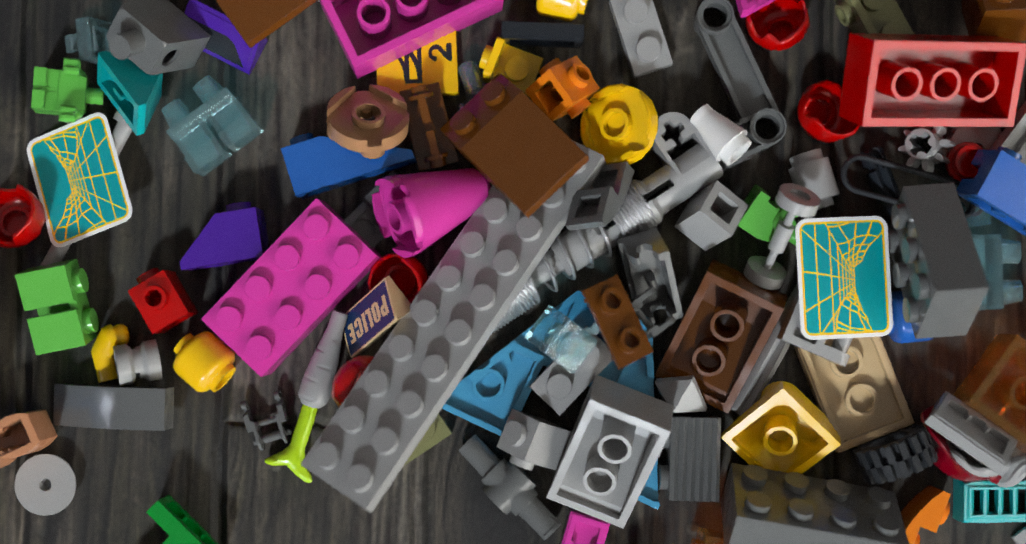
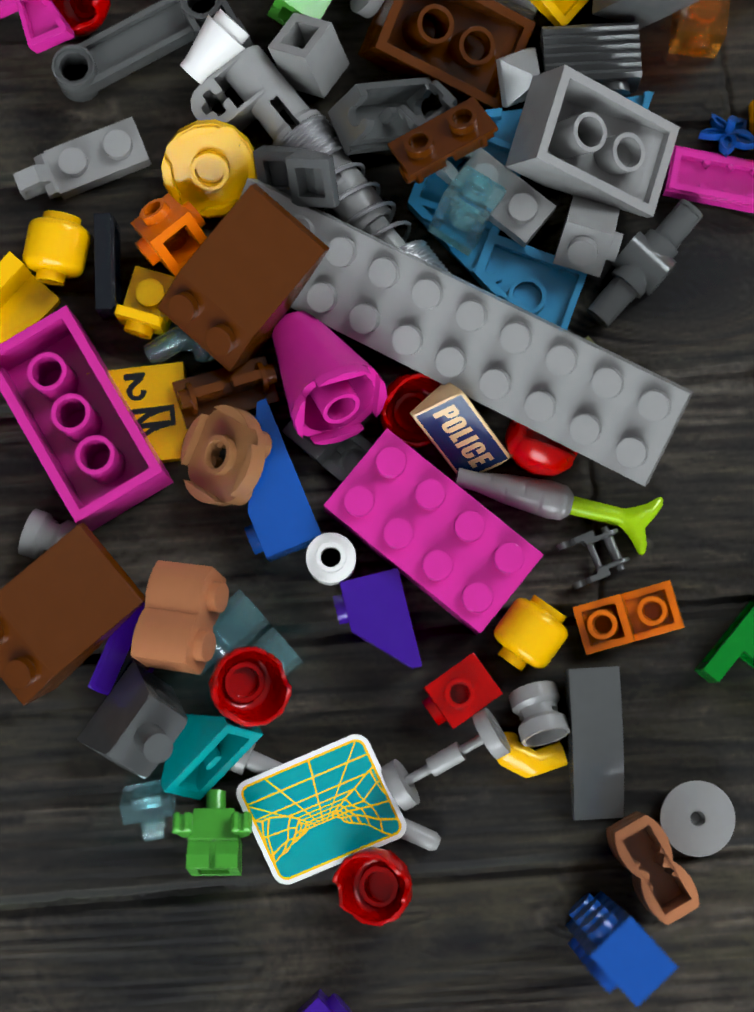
camera: 90 degrees left, 5 degrees down
bright green piece [15,259,99,355] -> none
none -> nougat brick [131,560,229,675]
none -> red hair [209,646,292,727]
none -> white brick [306,532,356,586]
none -> light grey wheel [381,707,511,811]
none -> orange slope [572,580,685,655]

